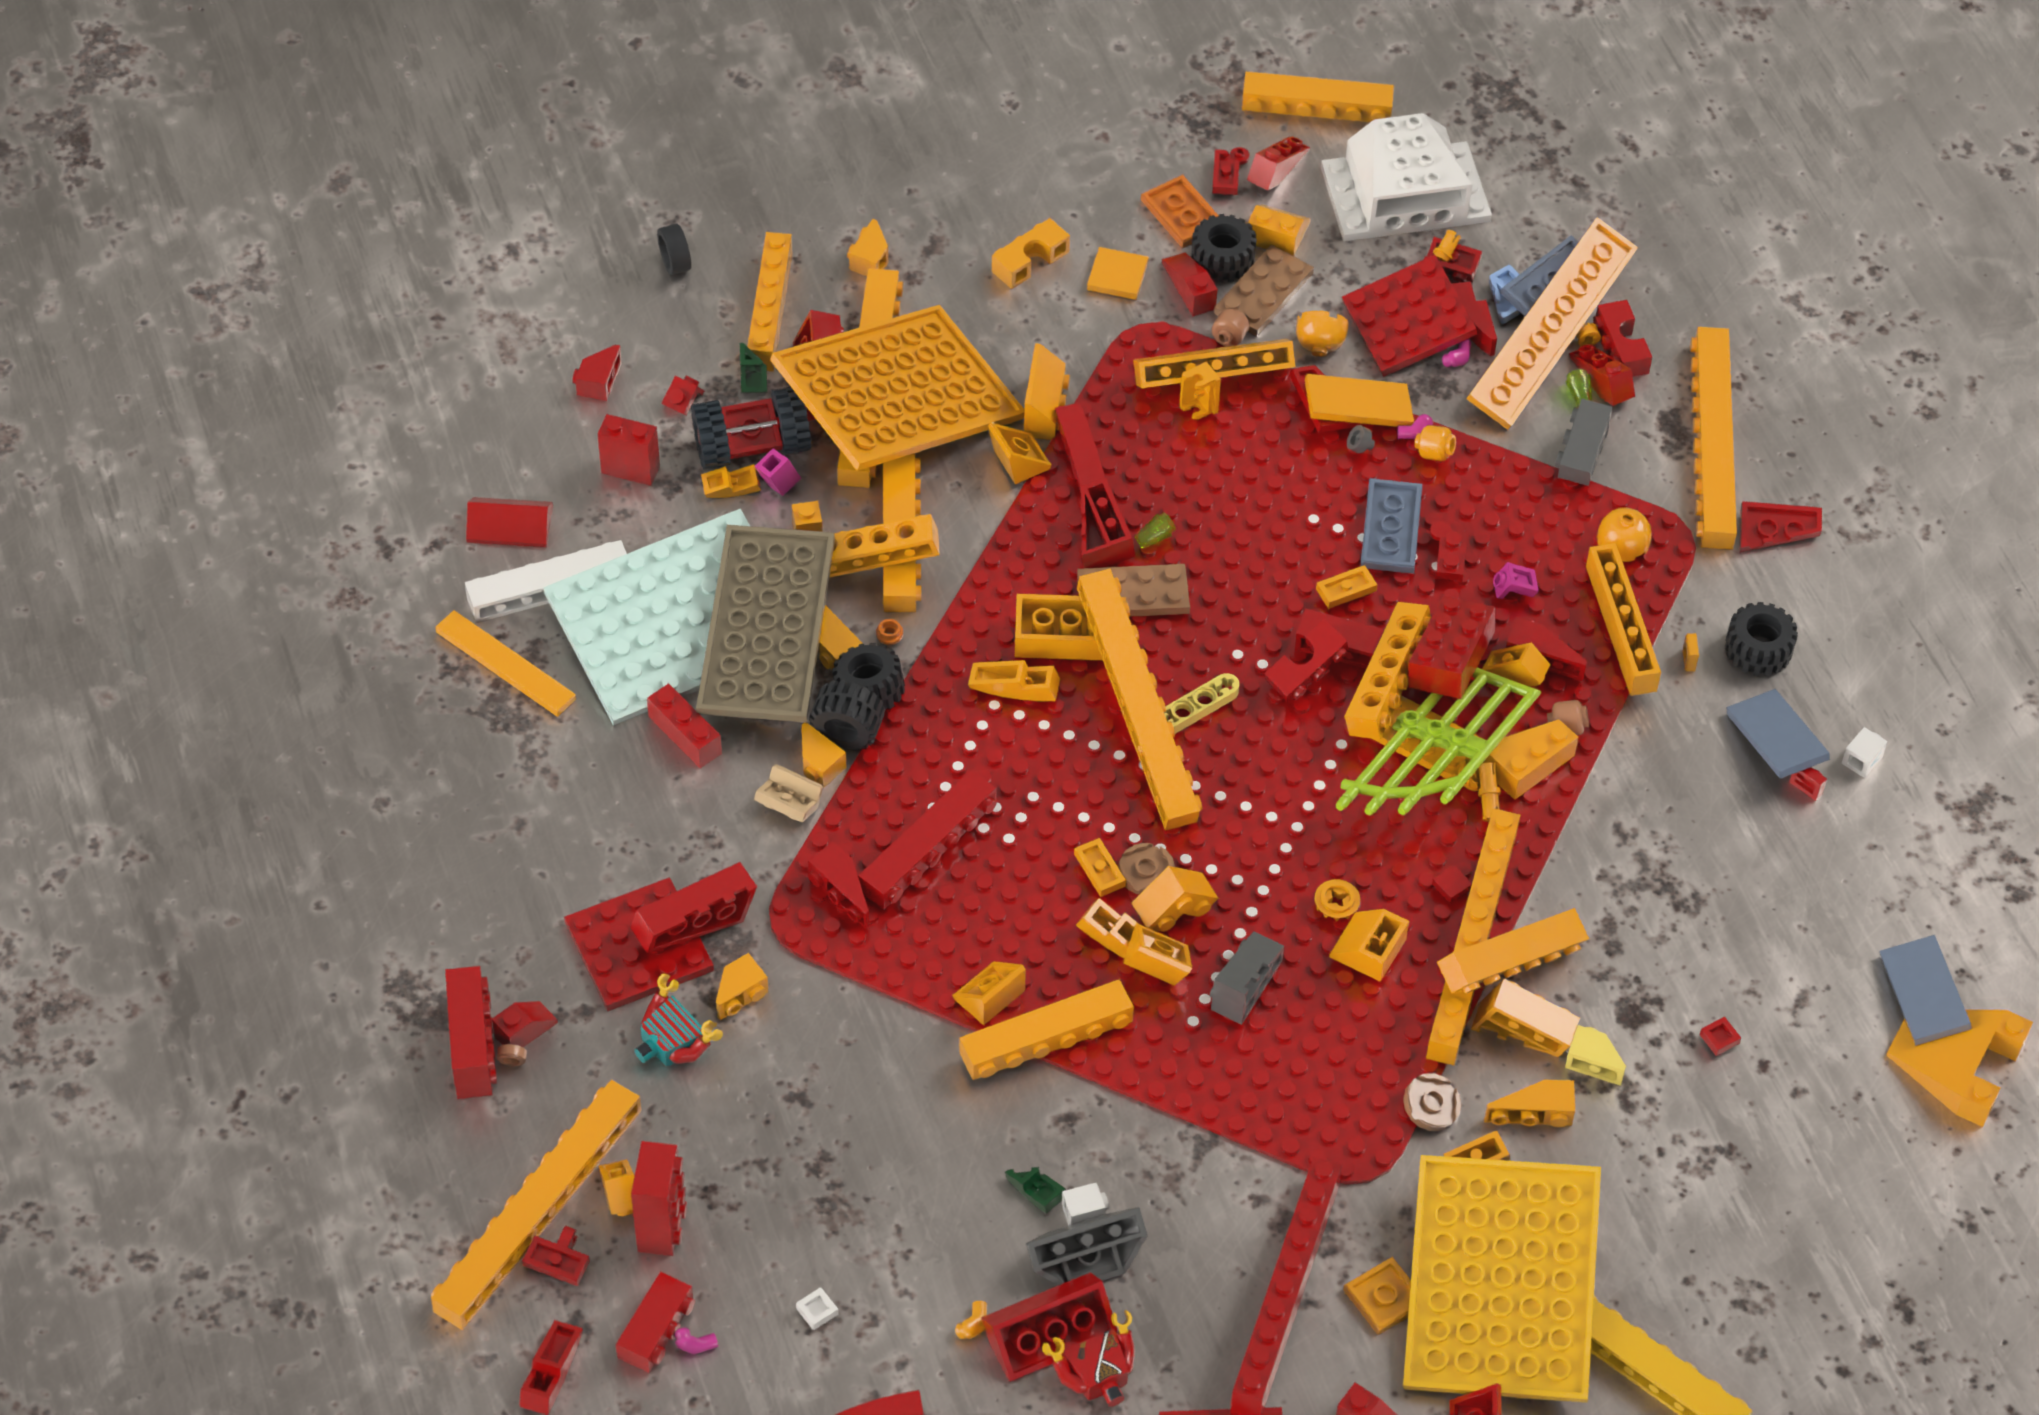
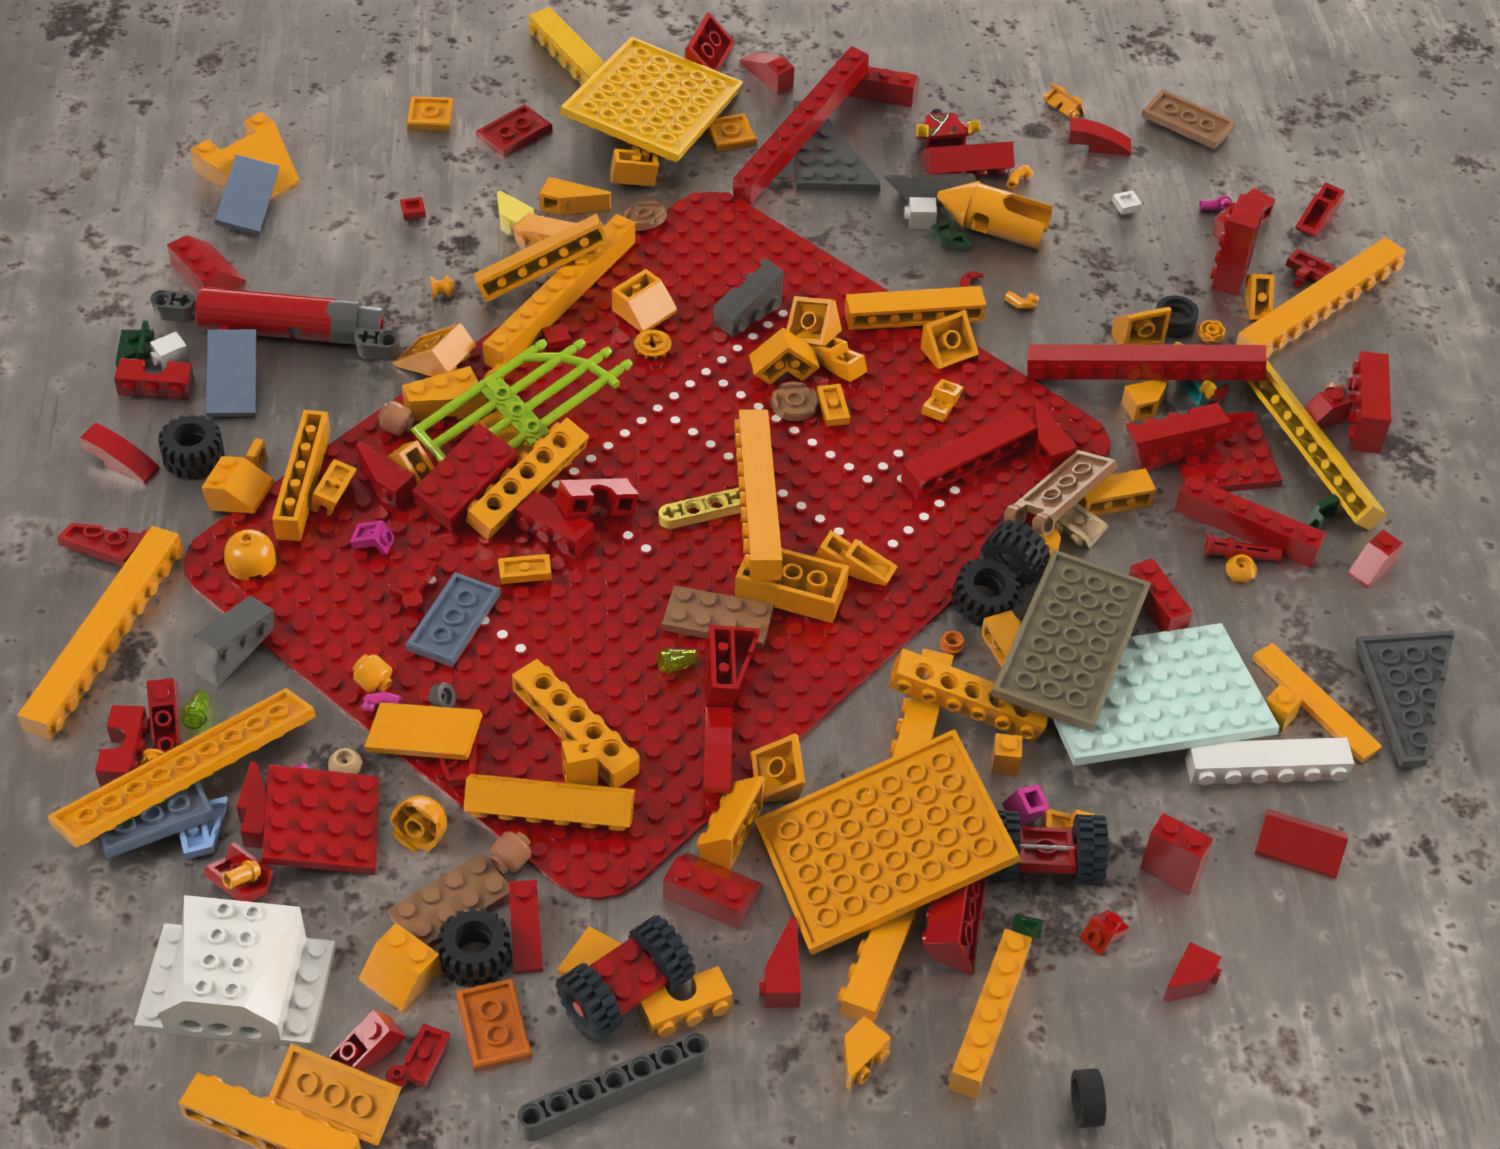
camera: 165 degrees left, 5 degrees down
none -> red slope [80,422,160,485]
none -> red arch [114,358,195,400]
none -> dark green bracket [115,320,154,367]
none -> piece [150,287,401,361]
none -> red slope [167,235,246,293]
none -> light orange slope [201,456,274,514]
none -> light orange plate [268,1043,402,1146]
none -> light orange hinge [310,459,357,516]
none -> tan plate [328,748,363,774]
none -> light orange slope [393,323,477,377]
none -> light orange tile [406,96,454,131]
none -> light orange wheel [430,275,455,300]
none -> red tile [476,104,553,157]
none -> light orange brick [512,659,640,788]
none -> dark grey beam [517,1032,709,1141]
none -> black plate [555,915,696,1042]
none -> red slope [663,852,763,929]
none -> red slope [758,917,801,1008]
none -> dark grey wing [793,101,881,191]
none -> light orange slope [921,379,963,422]
none -> light orange piece [937,181,1054,251]
none -> red piece [959,271,984,287]
none -> light orange arm [1004,291,1039,309]
none -> medium nougat hinge [1004,450,1118,535]
none -> red brick [1027,344,1267,381]
none -> light orange brick [1078,469,1156,516]
none -> light orange slope [1111,307,1172,345]
none -> black tyre [1156,295,1199,337]
none -> red brick [1174,476,1327,568]
none -> light orange plate [1198,320,1226,345]
none -> red pin [1204,534,1282,563]
none -> light orange plate [1226,555,1257,583]
none -> yellow brick [1247,360,1387,530]
none -> light orange brick [1265,684,1303,732]
none -> dark green slope [1304,494,1340,530]
none -> slope [1347,530,1403,588]
none -> dark grey wing [1355,630,1455,768]

